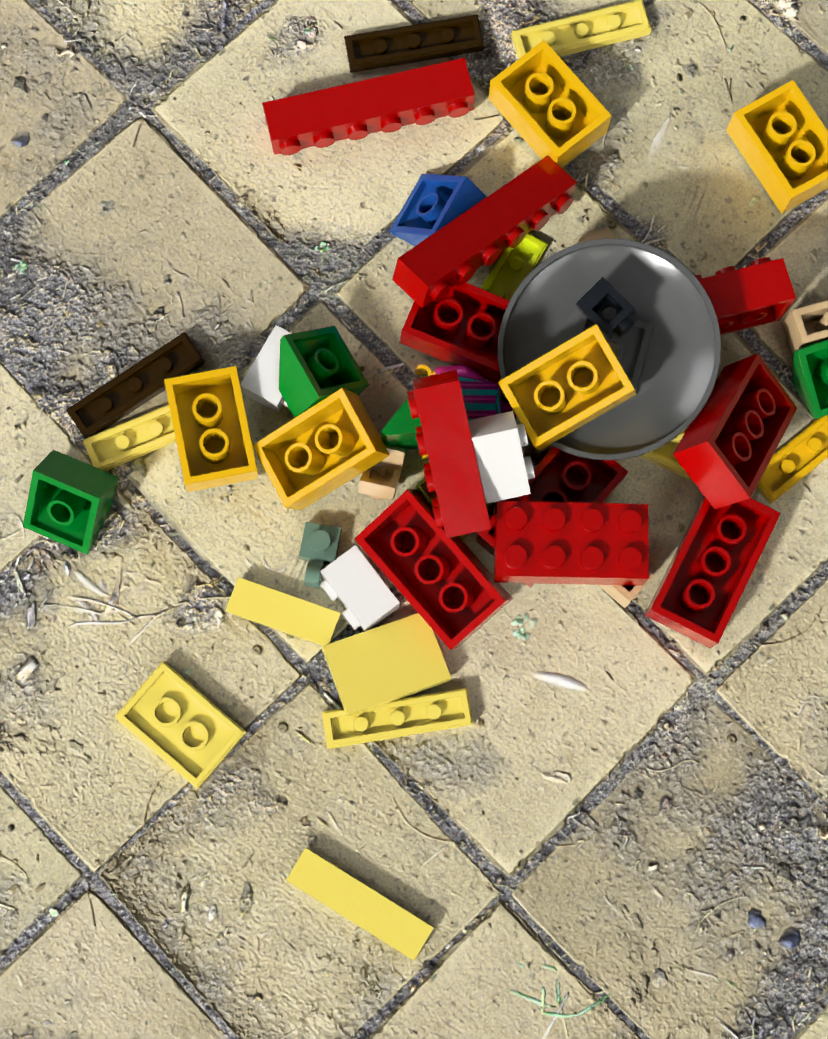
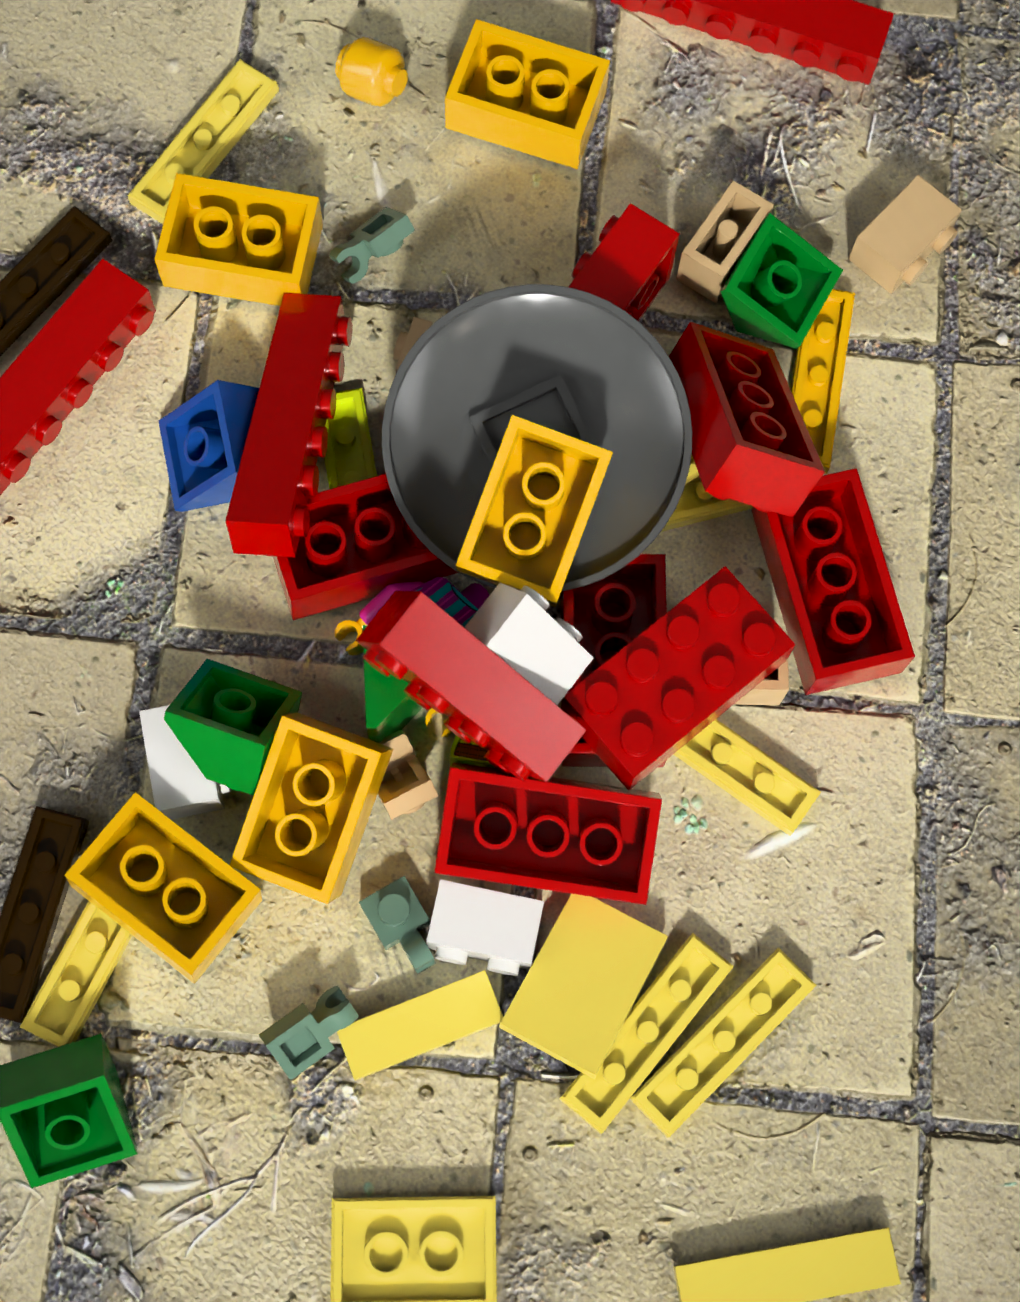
camera: 45 degrees left, 5 degrees down
black brick [576,277,636,339] -> none
none -> sand green plate [259,985,359,1080]
none -> sand green plate [329,207,415,283]
none -> yellow head [335,37,408,107]
none -> light yellow tile [630,947,817,1138]
none -> light yellow tile [673,719,821,836]

